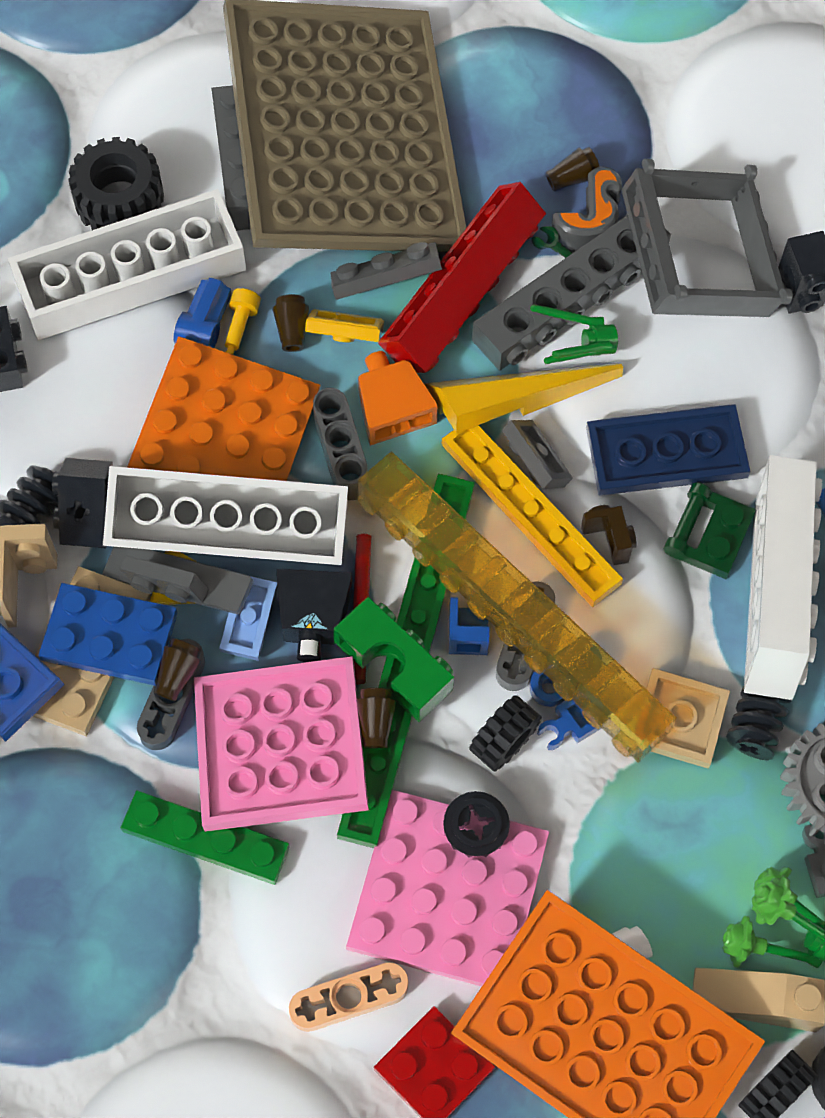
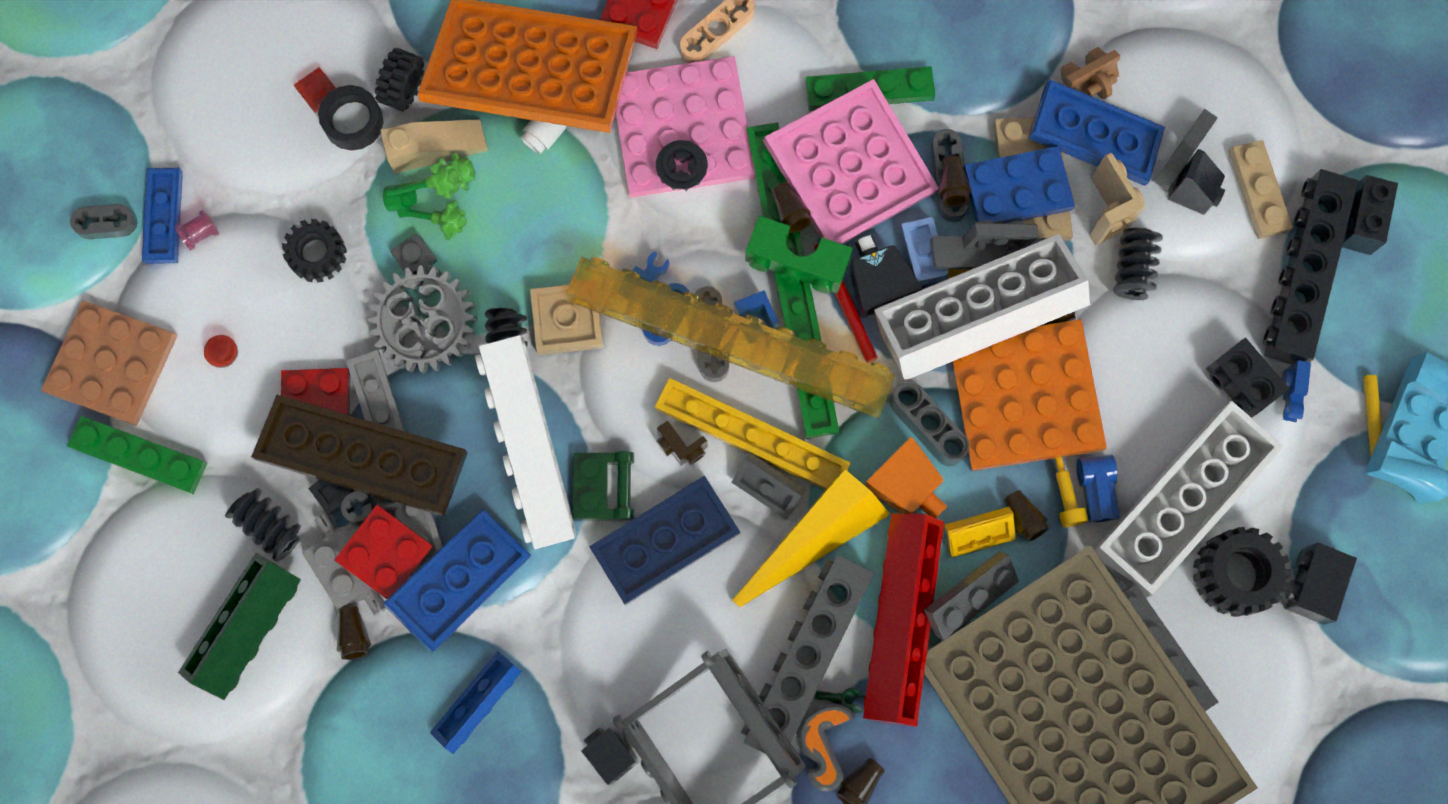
camera: 155 degrees right, 10 degrees up
black brick [52,458,113,549] -> none
black tyre [469,695,542,772] -> none
green plant [530,304,618,364] -> none
none -> black brick [1285,542,1357,625]

